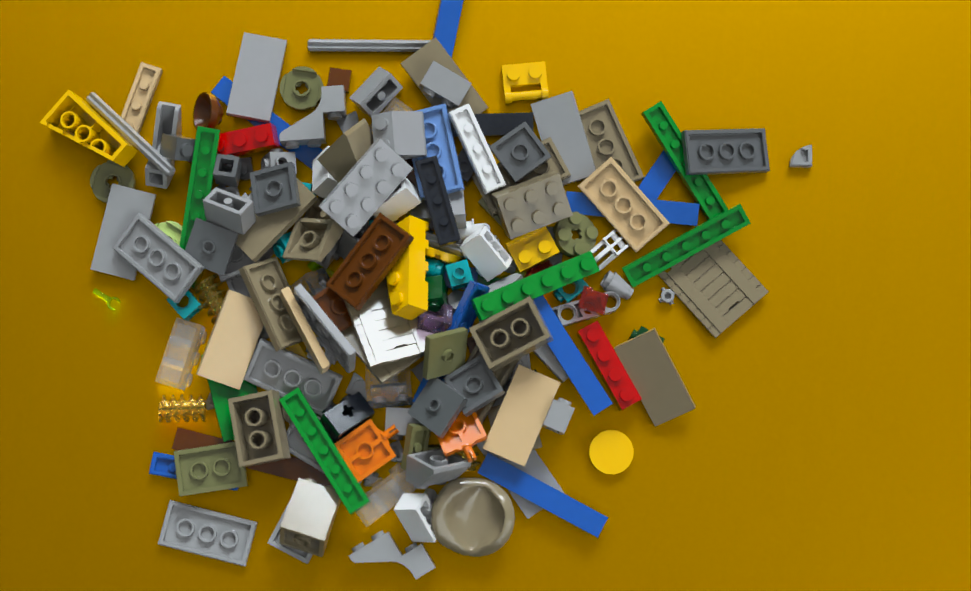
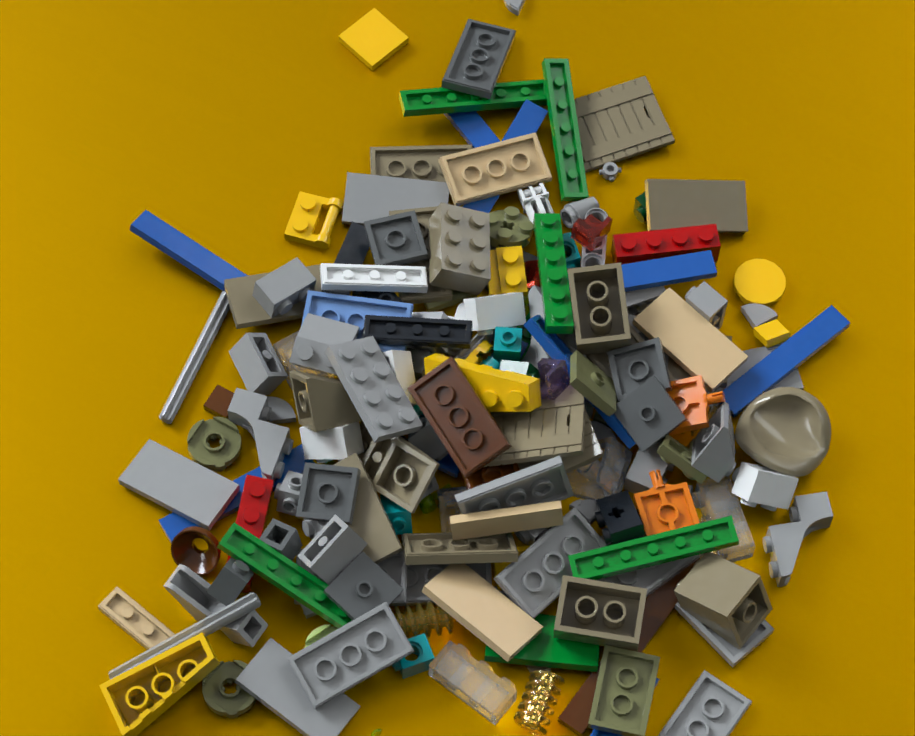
camera: 70 degrees left, 20 degrees down
none -> yellow tile [338,8,409,71]
none -> light grey tile [740,303,778,328]
none -> yellow tile [753,319,790,348]

